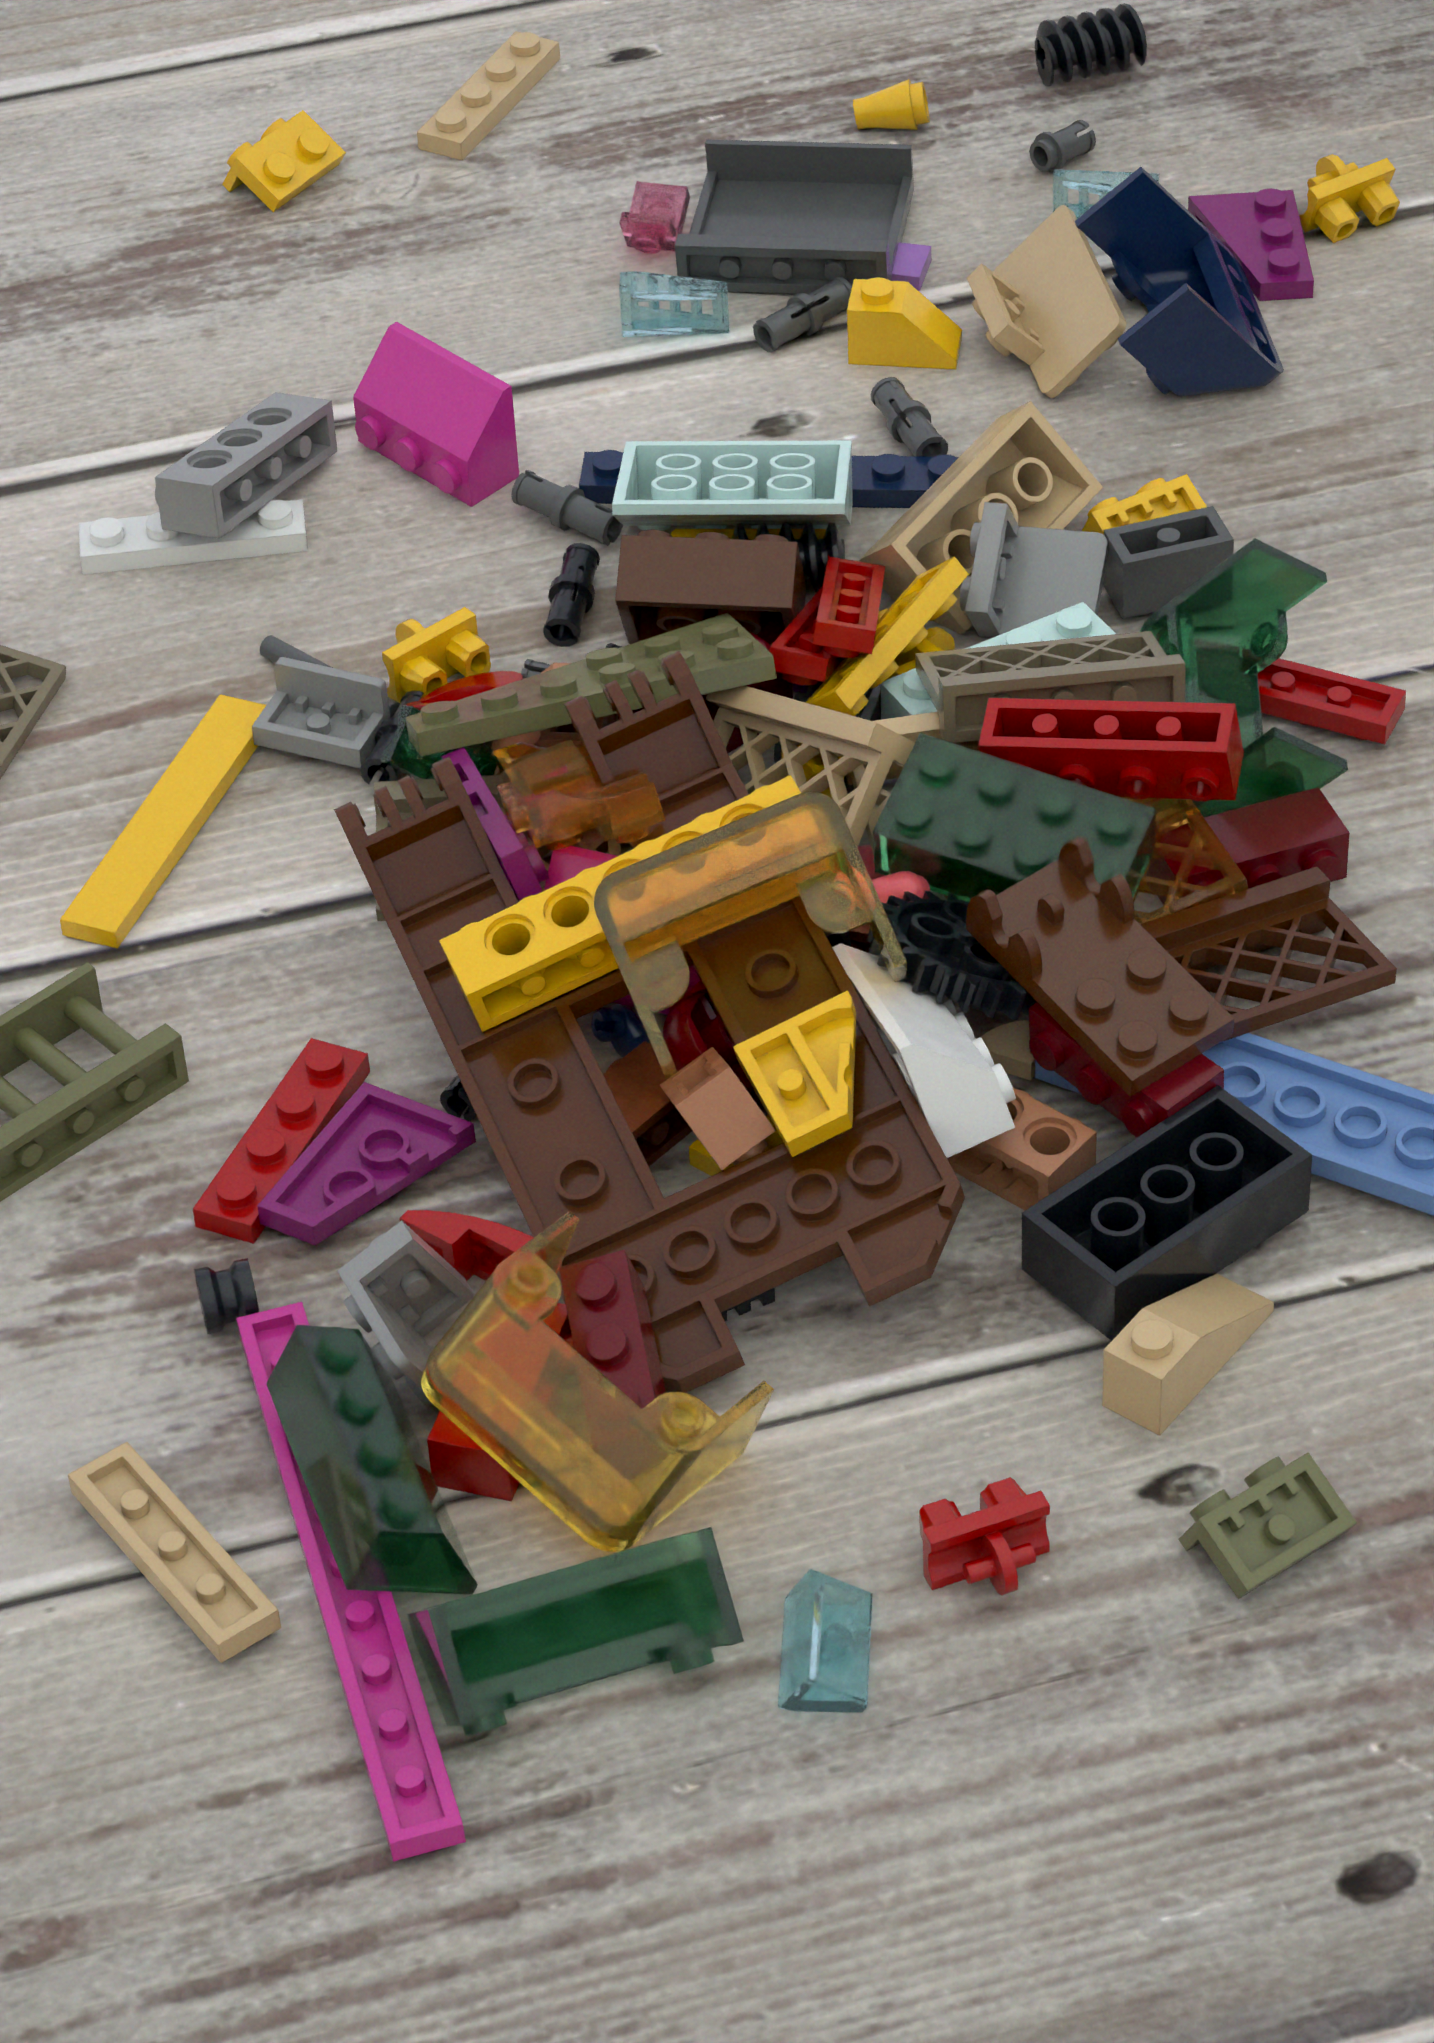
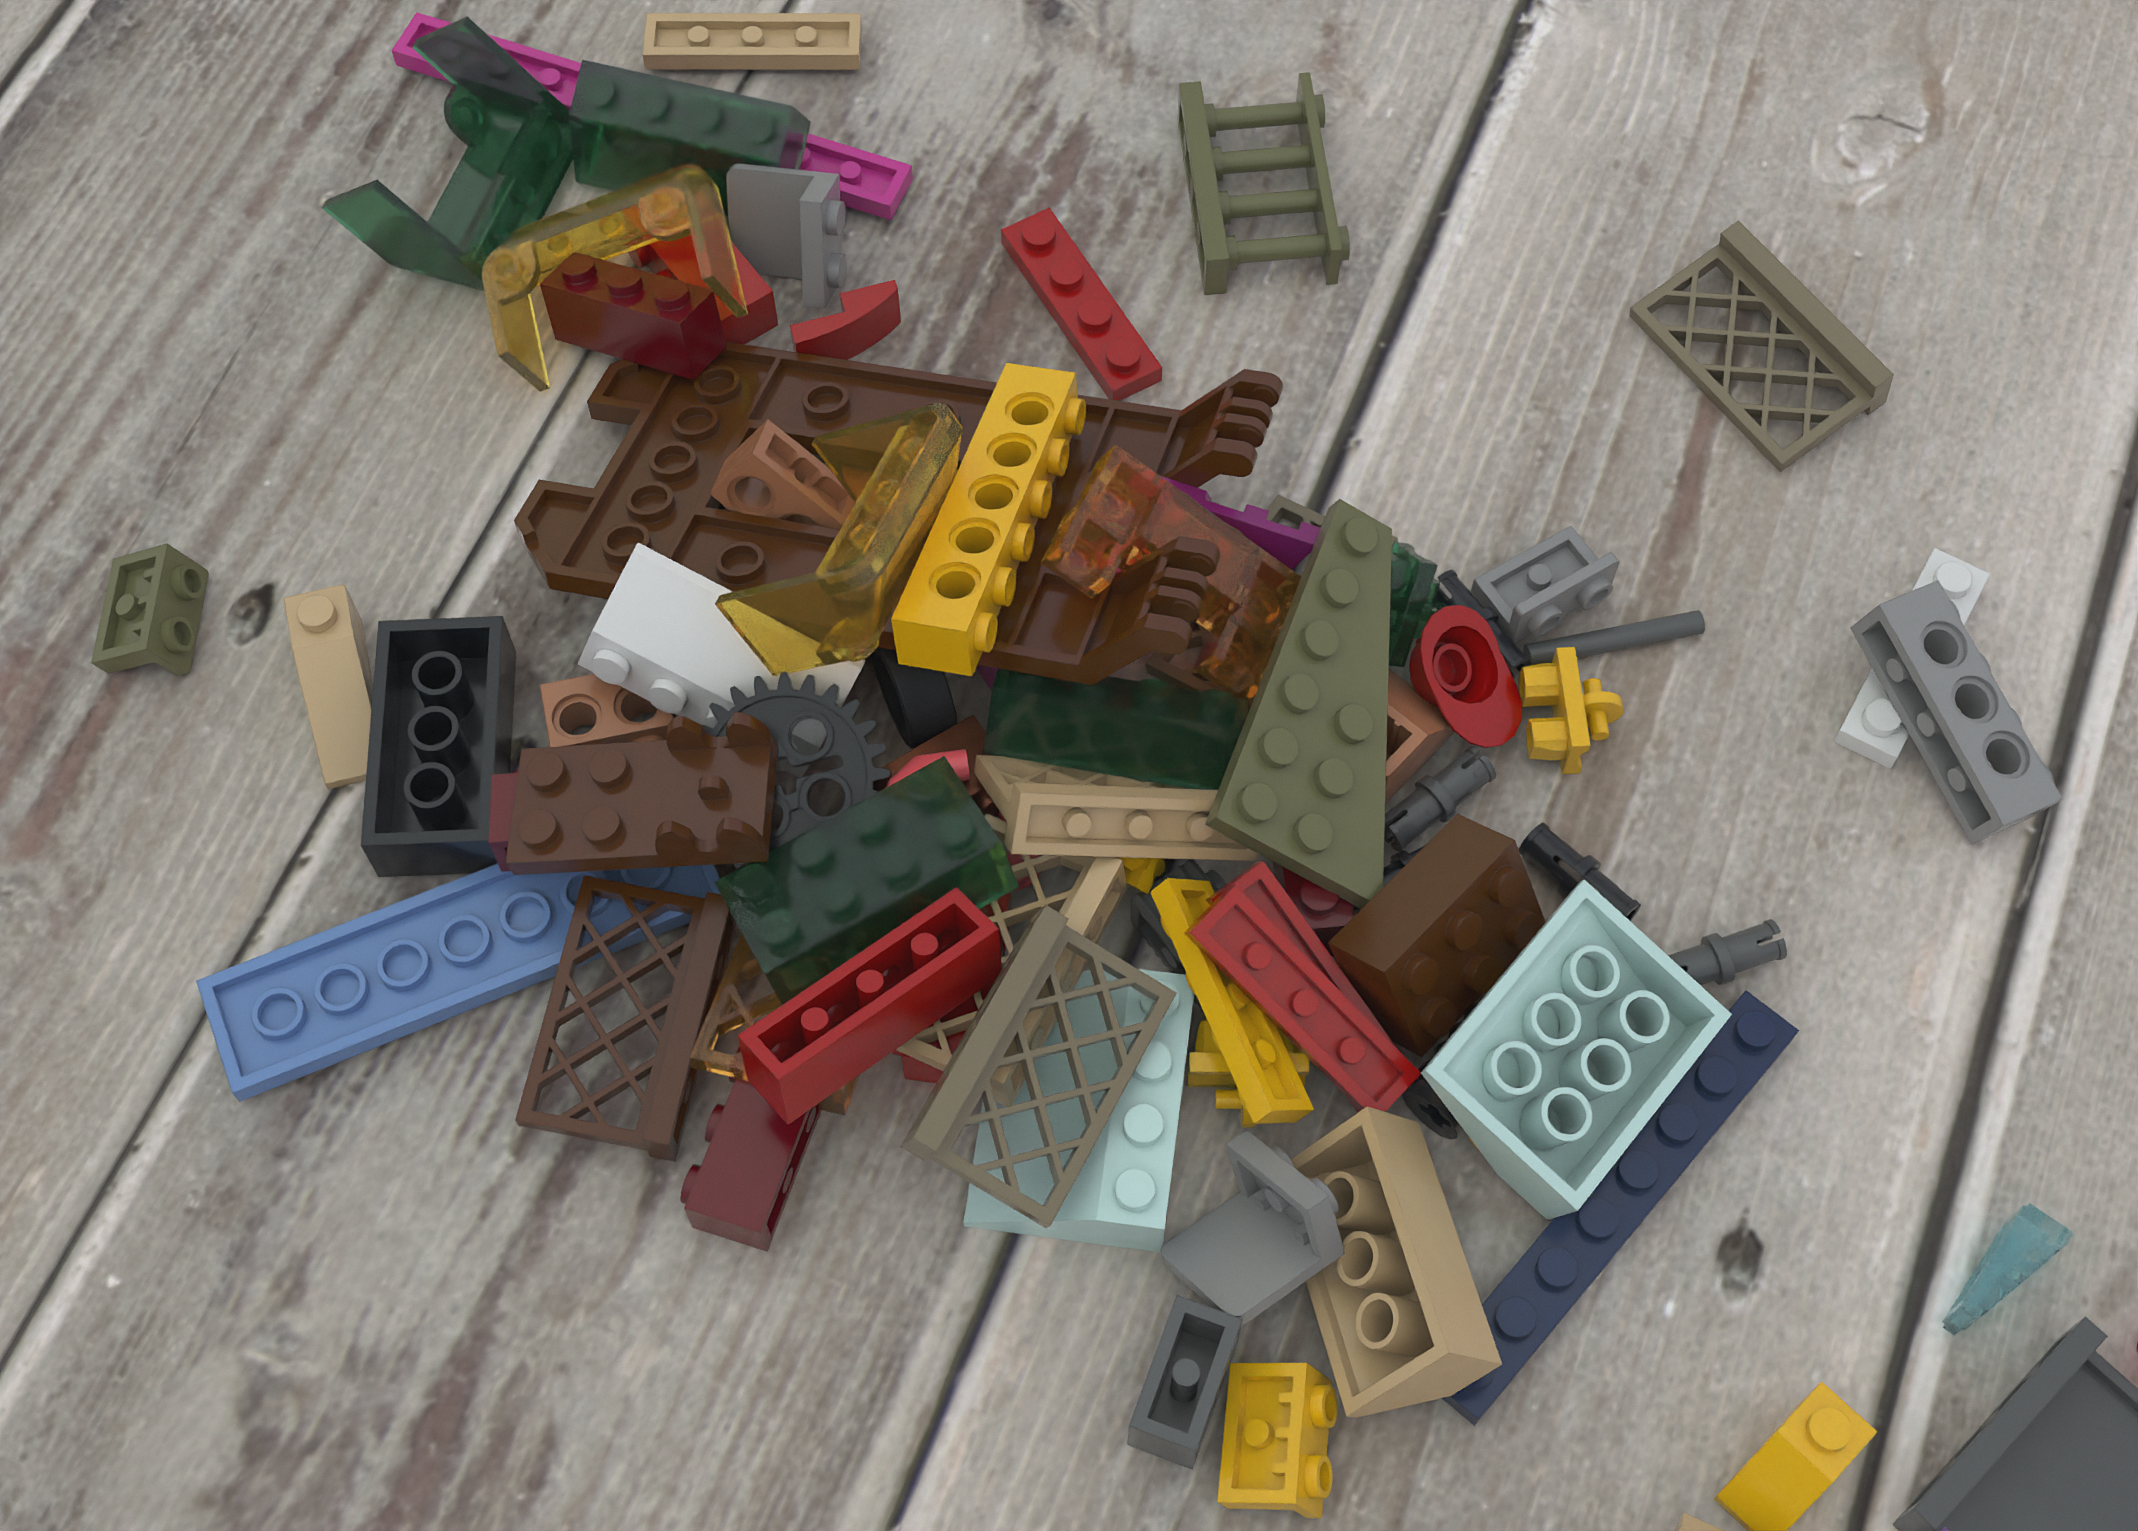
camera: 125 degrees right, 20 degrees up
yellow tile [60,694,266,949] -> none
black wheel [194,1258,259,1334] -> none
magenta wing [257,1082,476,1246] -> none
dark pink slope [353,322,519,507] -> none
yellow wing [733,990,856,1157] -> none
dark grey pin [753,277,852,353] -> none
clear light blue slope [778,1569,873,1713] -> none
dark grey pin [871,377,948,457] -> none
red hips [919,1477,1050,1595] -> none
clear green windscreen [1140,538,1348,821] -> none
red plate [1169,634,1406,745] -> none

